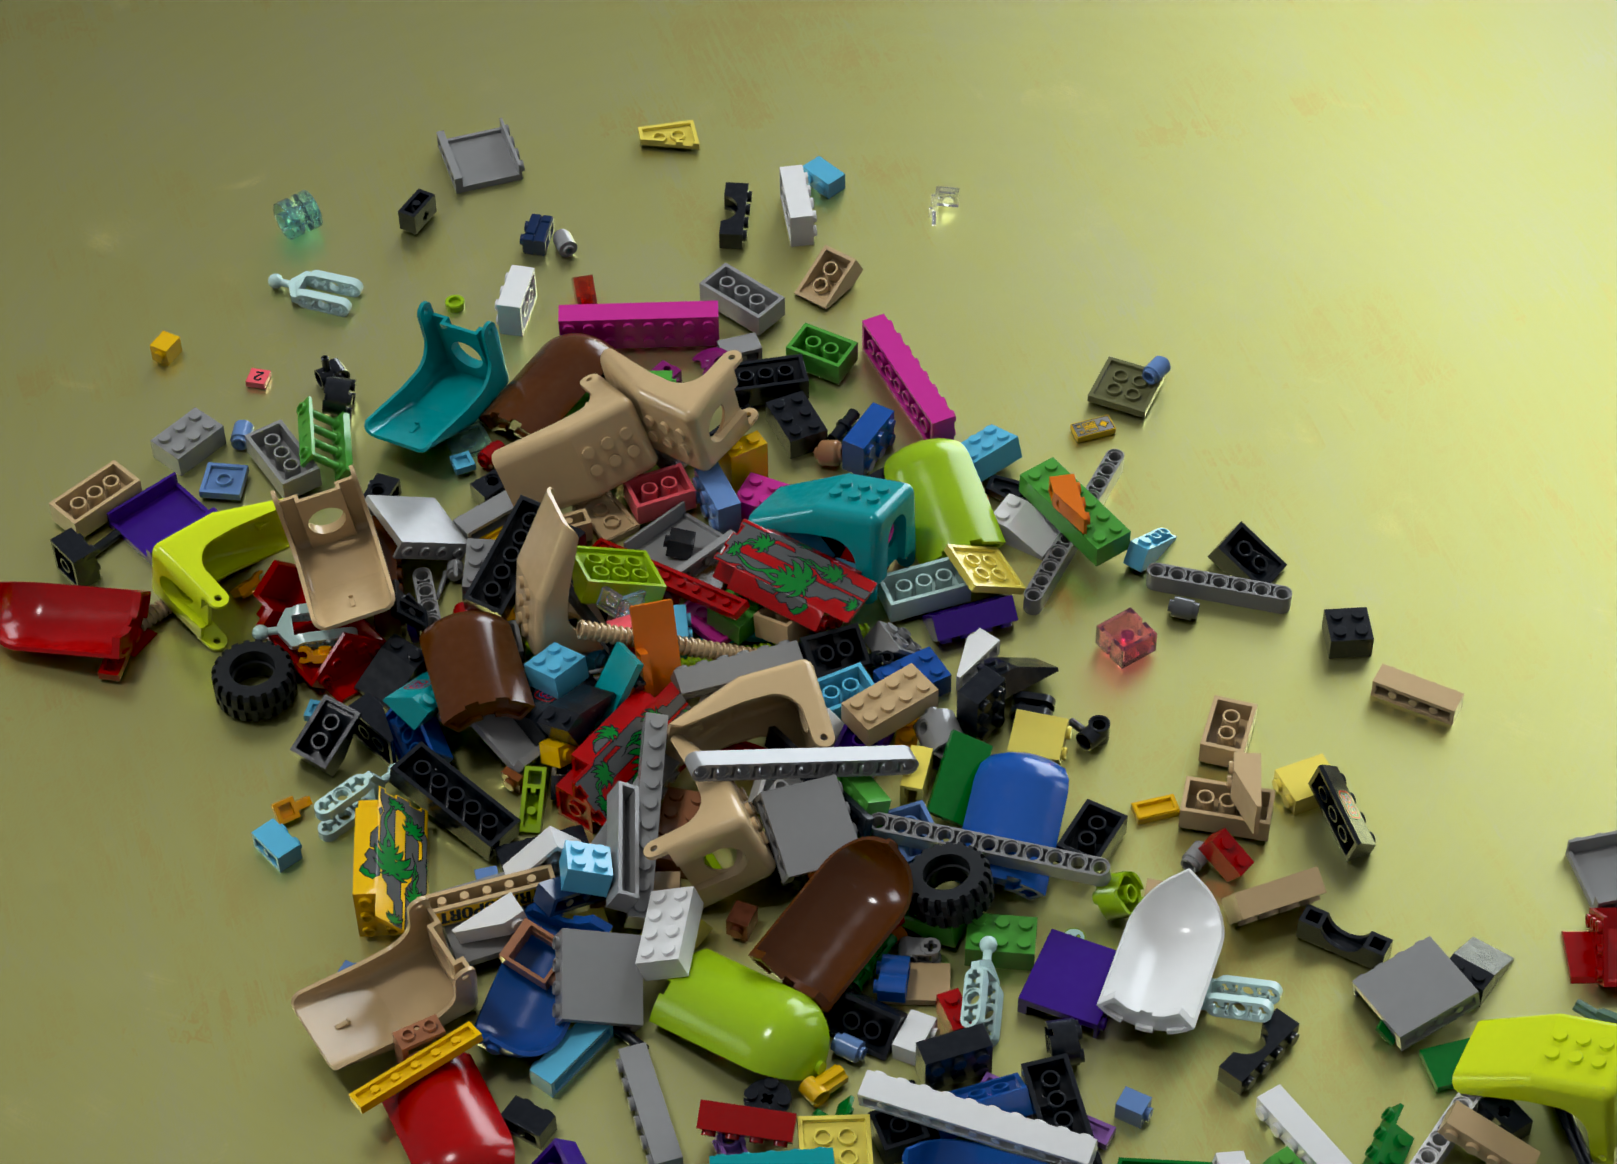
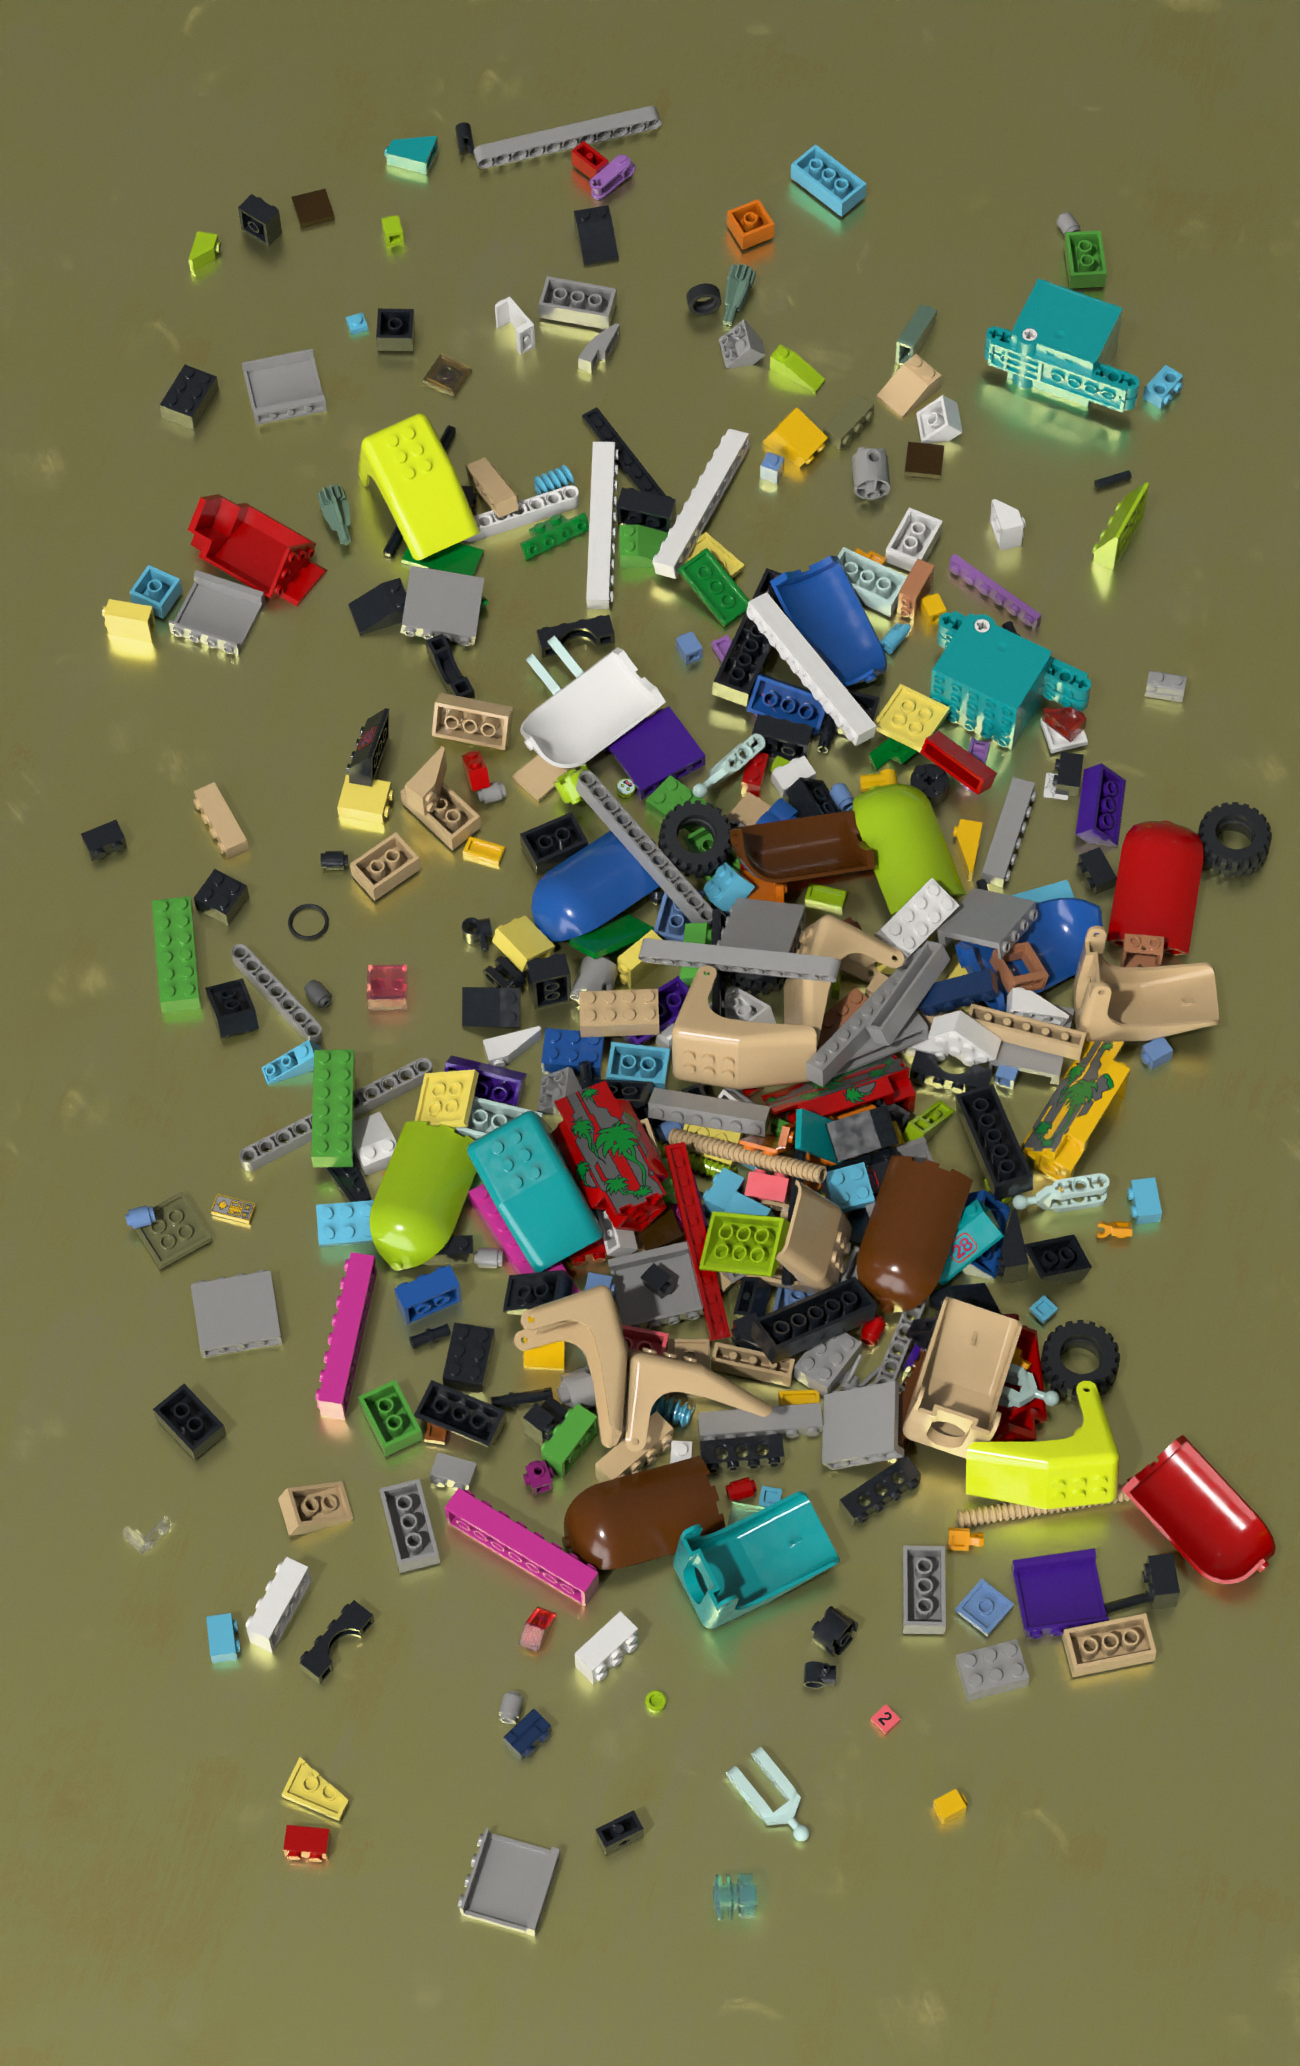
camera: 145 degrees left, 15 degrees up
medium blue brick [230,420,254,450] -> none
bright green fence [296,396,353,481] -> none
yellow plate [348,1021,483,1114] -> none
dark orange plate [501,766,524,795] -> none
medium azure brick [559,840,613,897] -> none
clear bracket [596,586,646,619] -> none
magenta piece [692,347,727,375] -> none
medium nougat head [814,440,842,466] -> none
black brick [1045,1018,1085,1066] -> none
orange slope [1048,474,1090,534] -> none
none -> black brick [81,820,127,861]
none -> bright green brick [152,896,201,1013]
none -> black brick [153,1383,226,1460]
none -> light grey panel [190,1270,282,1358]
none -> red brick [283,1825,331,1862]
none -> black tyre [288,904,329,940]
none -> black brick [321,851,348,870]
none -> black slope [503,1270,573,1315]
none -> yellow slope [953,819,983,881]

